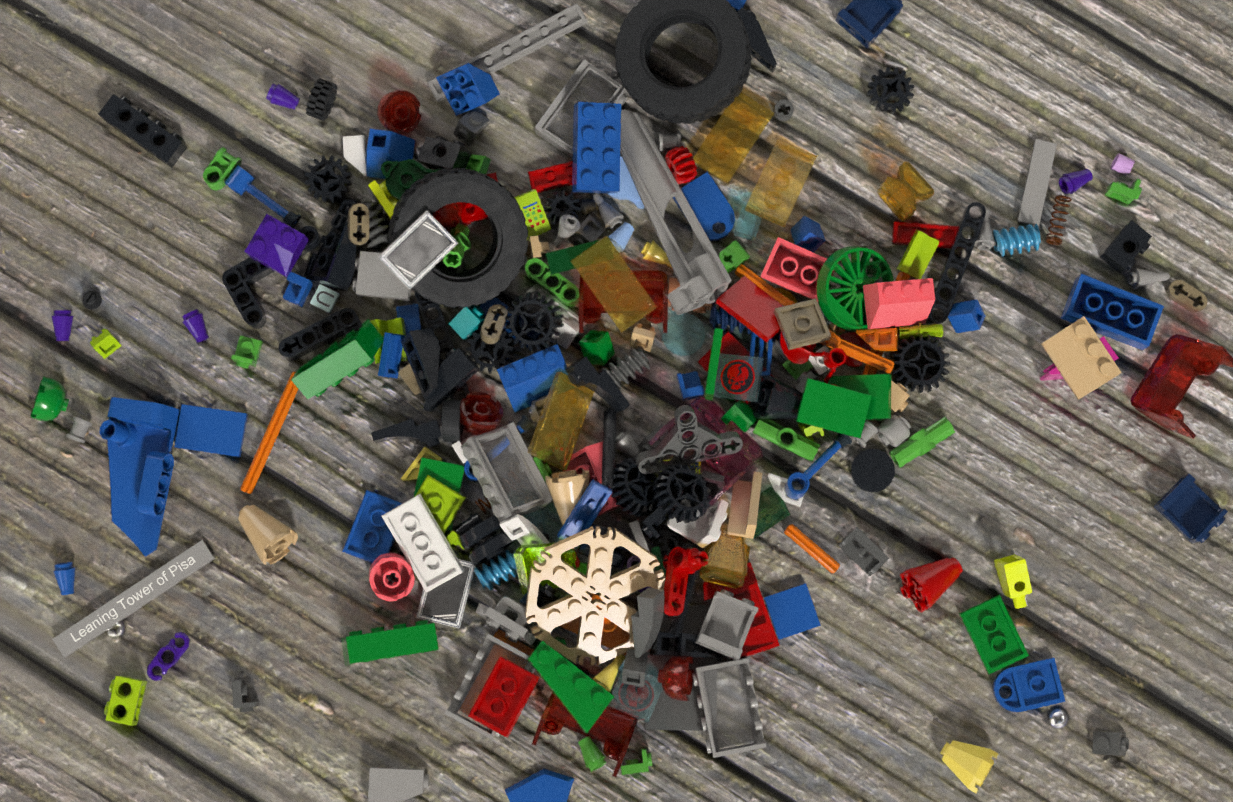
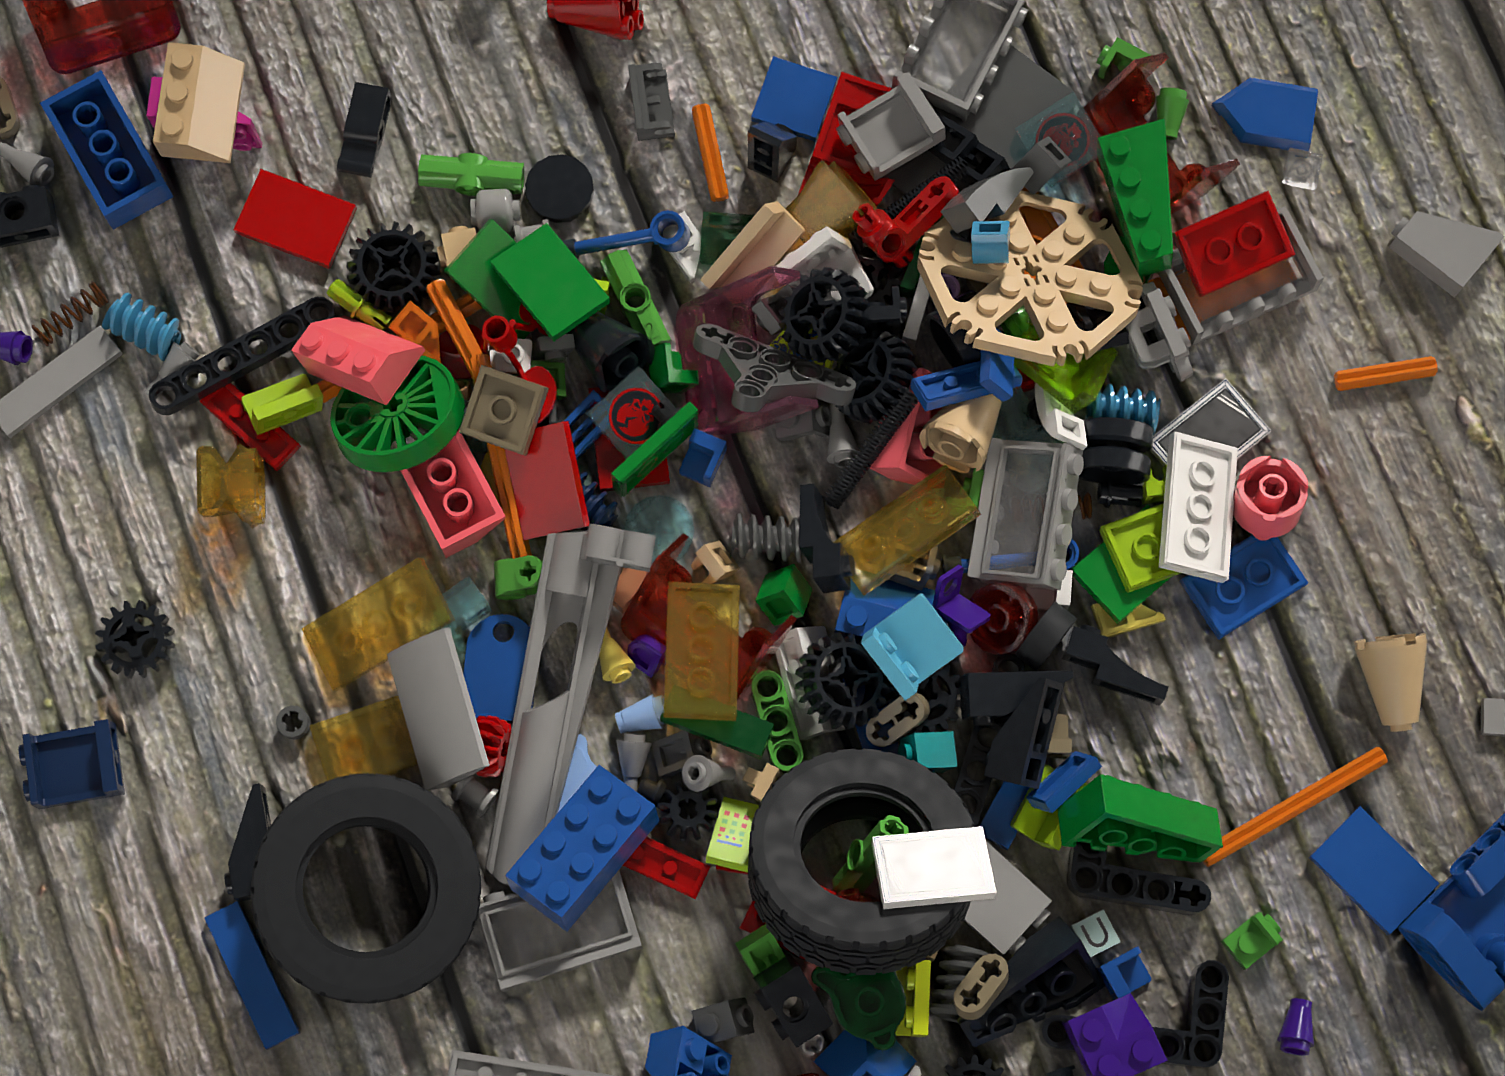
camera: 145 degrees left, 5 degrees down
green wedge [341,620,439,666] -> none
light yellow cone [593,654,626,692] -> none
clear red cylinder [658,656,694,701] -> none
blue panel [790,216,826,253] -> none
blue panel [948,299,985,333] -> none
none -> red tile [233,169,357,269]
none -> black piece [337,82,392,178]
none -> light grey slope [387,627,490,791]
none -> dark purple tile [627,634,669,678]
none -> black piece [652,399,681,429]
none -> black slope [747,121,797,183]
none -> medium azure bracket [861,593,964,701]
none -> dark purple bracket [932,565,991,647]
none -> dark azure brick [971,221,1010,264]
none -> blue tile [979,328,1014,402]
none -> clear tile [1281,148,1323,190]
none -> orange axle [1334,356,1438,391]

